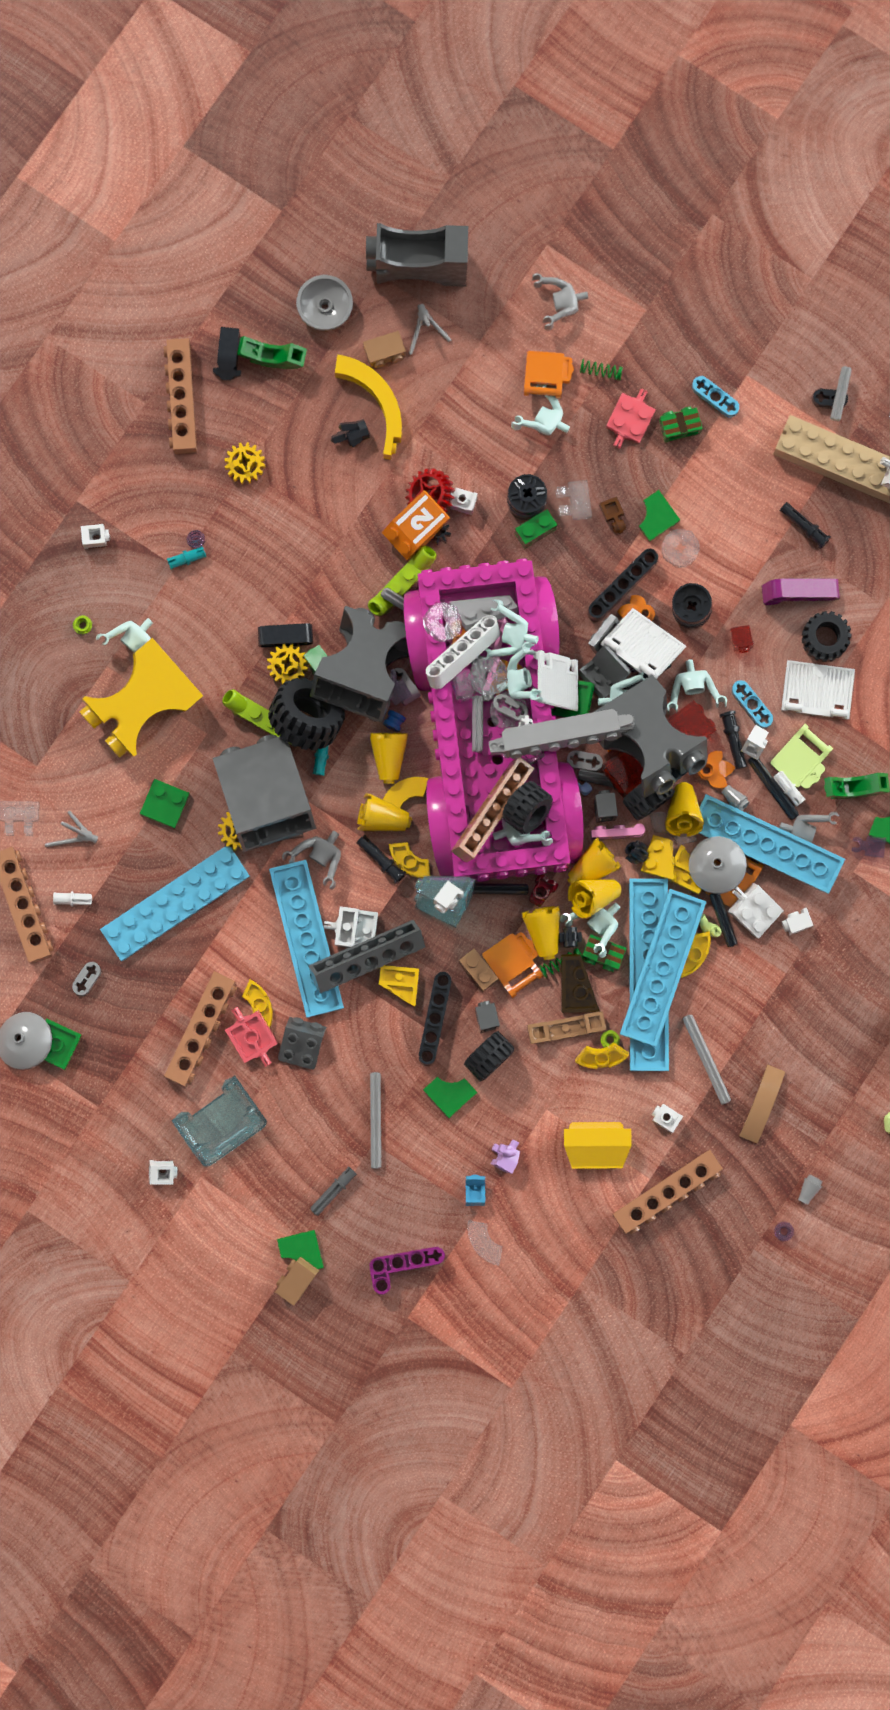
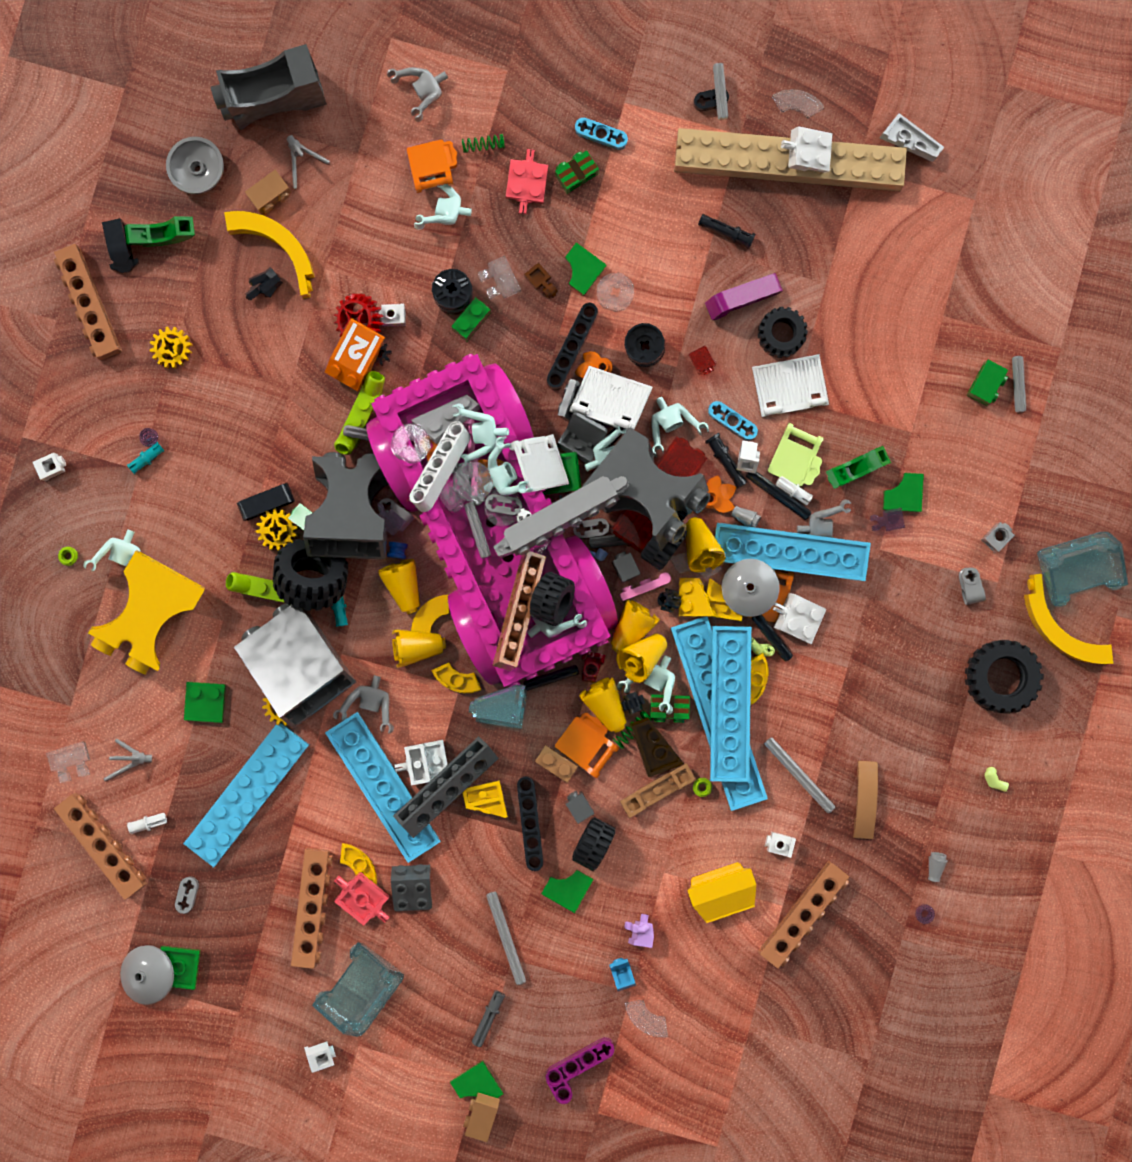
camera: 20 degrees left, 5 degrees up
black pin [356,835,407,885] -> none
white brick [433,881,464,914] -> none
yellow tile [575,1042,629,1069] -> none
white brick [782,907,813,935] -> none

